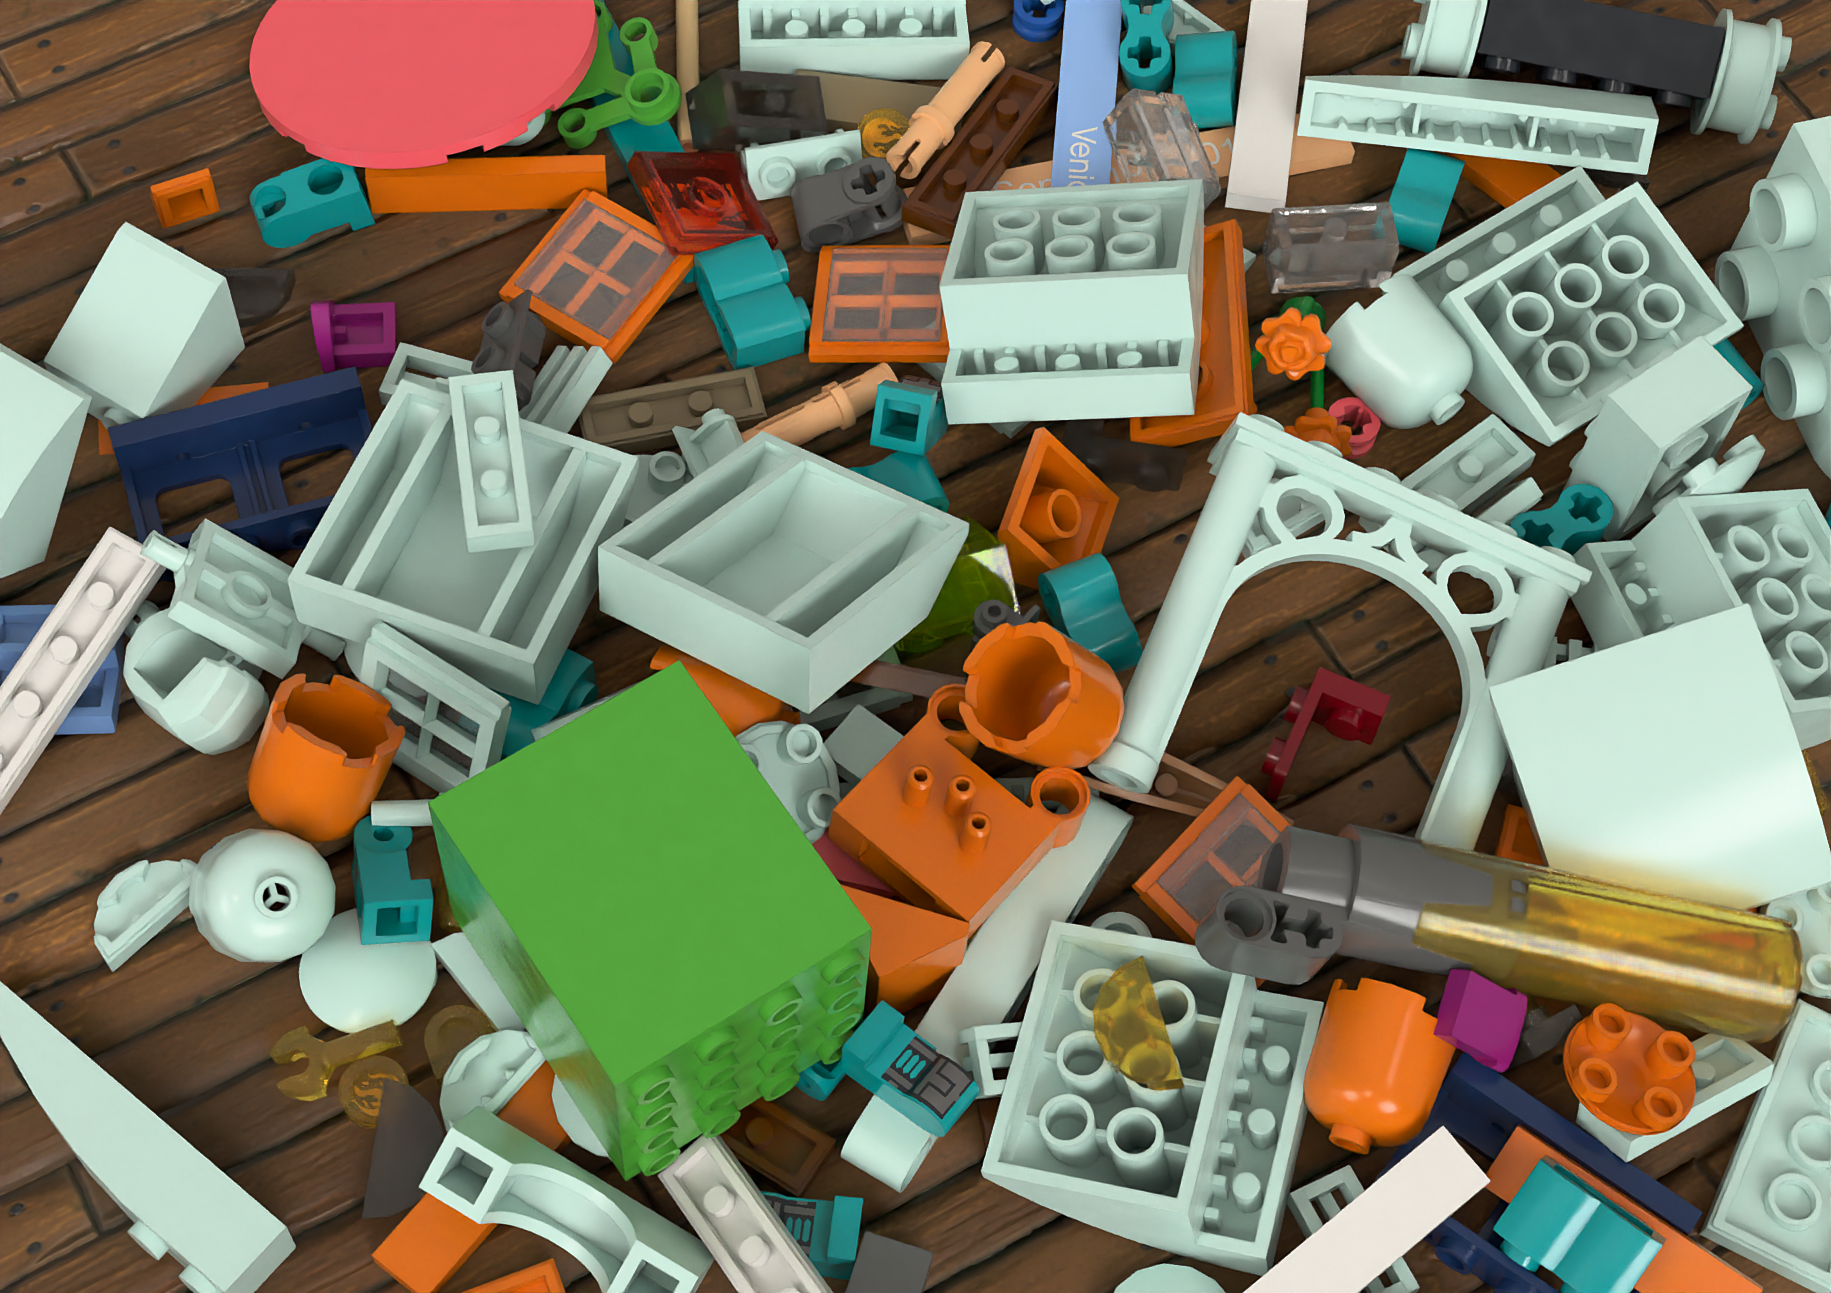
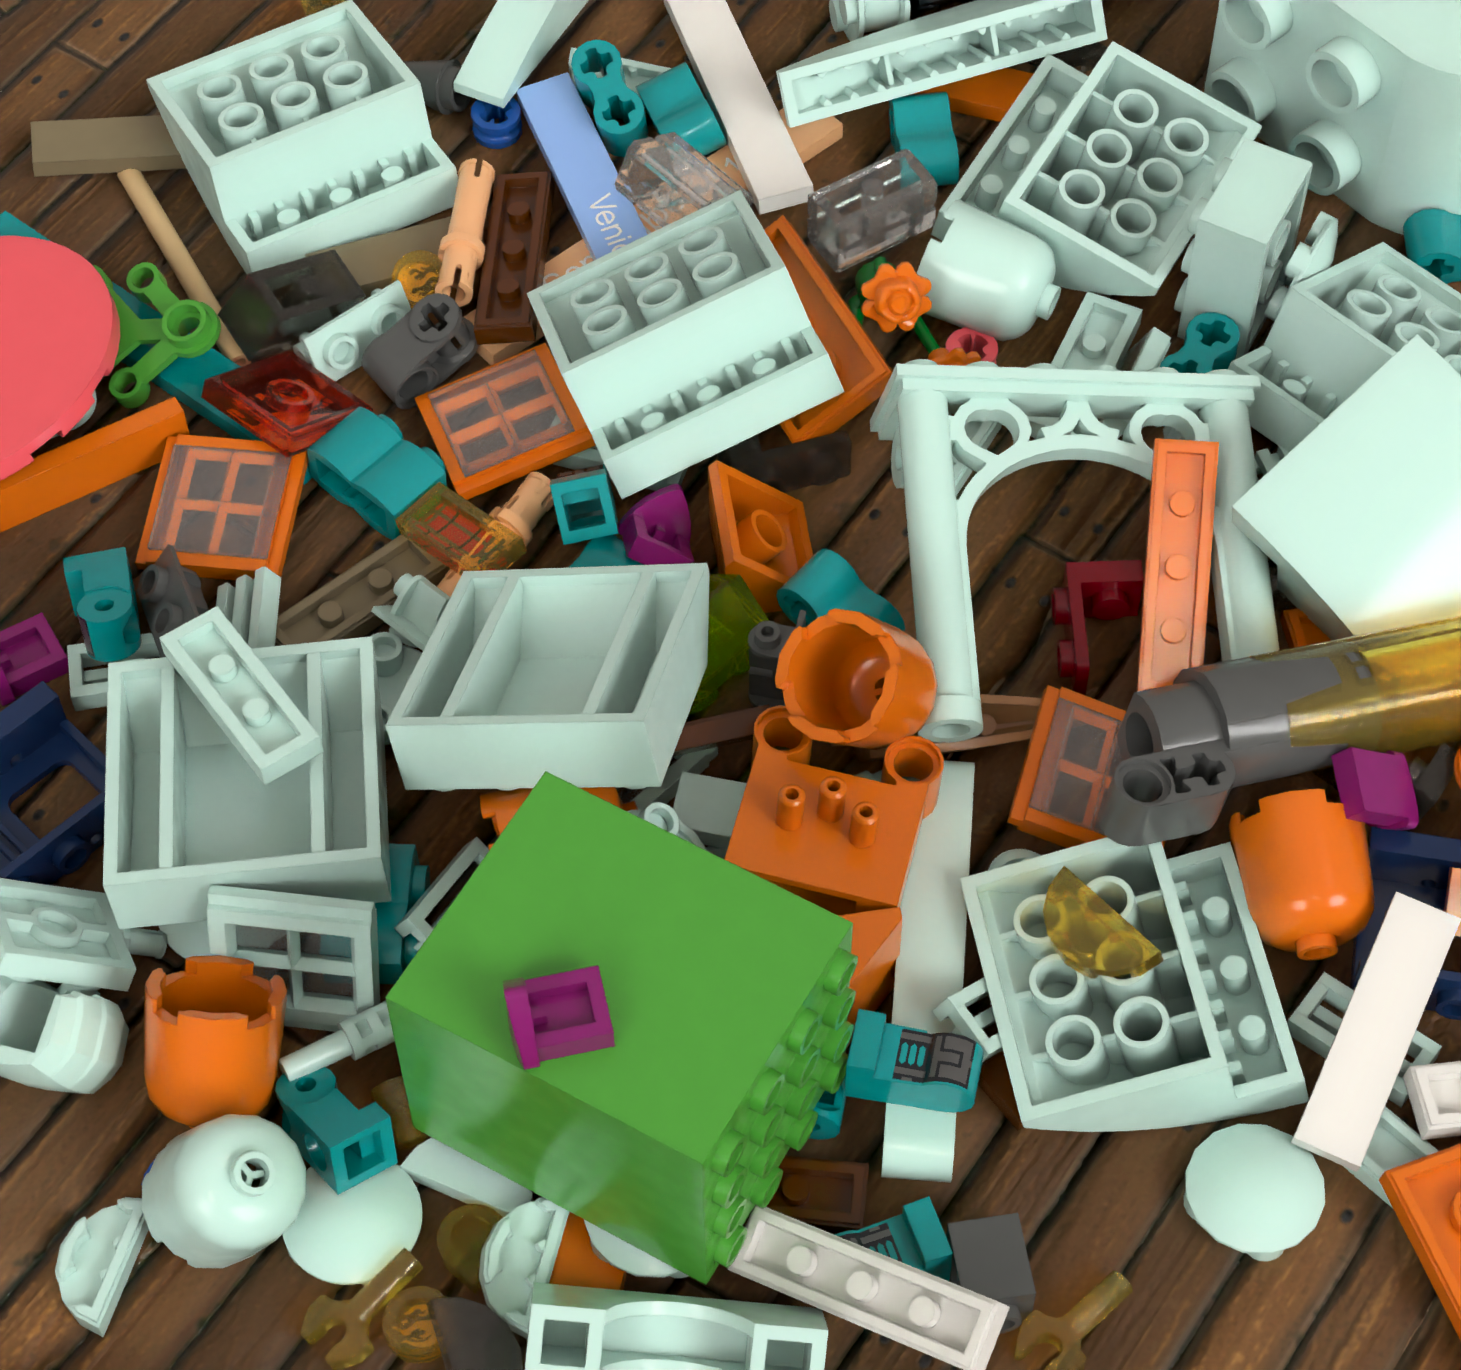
camera: 20 degrees left, 5 degrees down
none -> teal leg [63,547,142,662]
none -> clear yellow tile [395,482,527,576]
none -> magenta tile [503,965,615,1070]
none -> magenta tile [618,484,694,565]
none -> orange tile [1136,438,1219,692]

